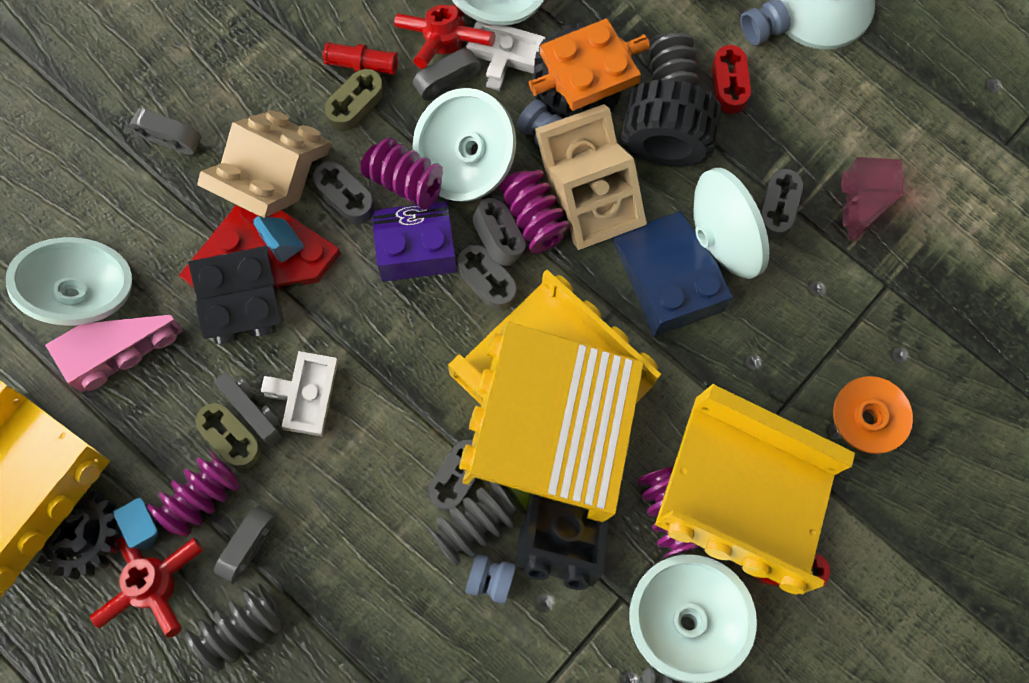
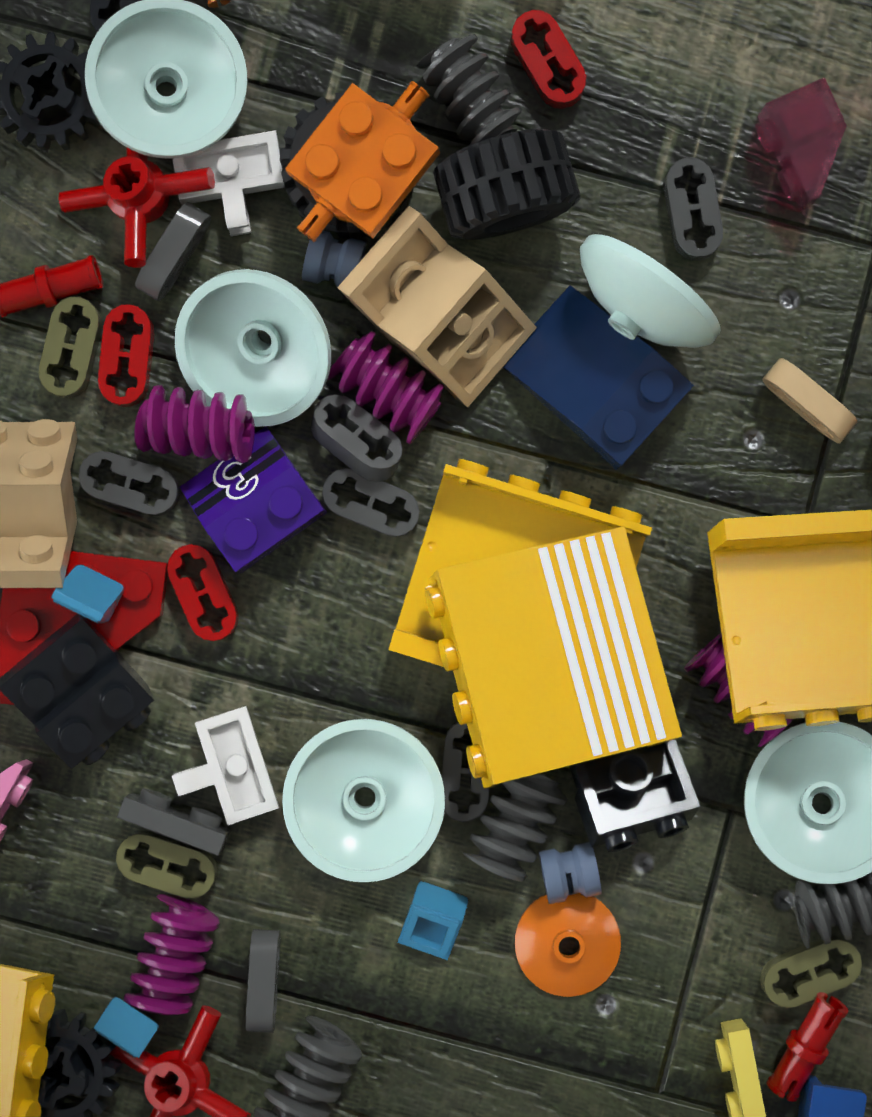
camera: 20 degrees left, 15 degrees up
none -> red beam [98,304,155,407]
none -> red beam [167,544,239,641]
none -> light aqua dish [282,719,445,882]
none -> dark azure slope [397,881,468,960]
none -> orange dish [515,893,621,997]
none -> tan beam [762,358,858,443]

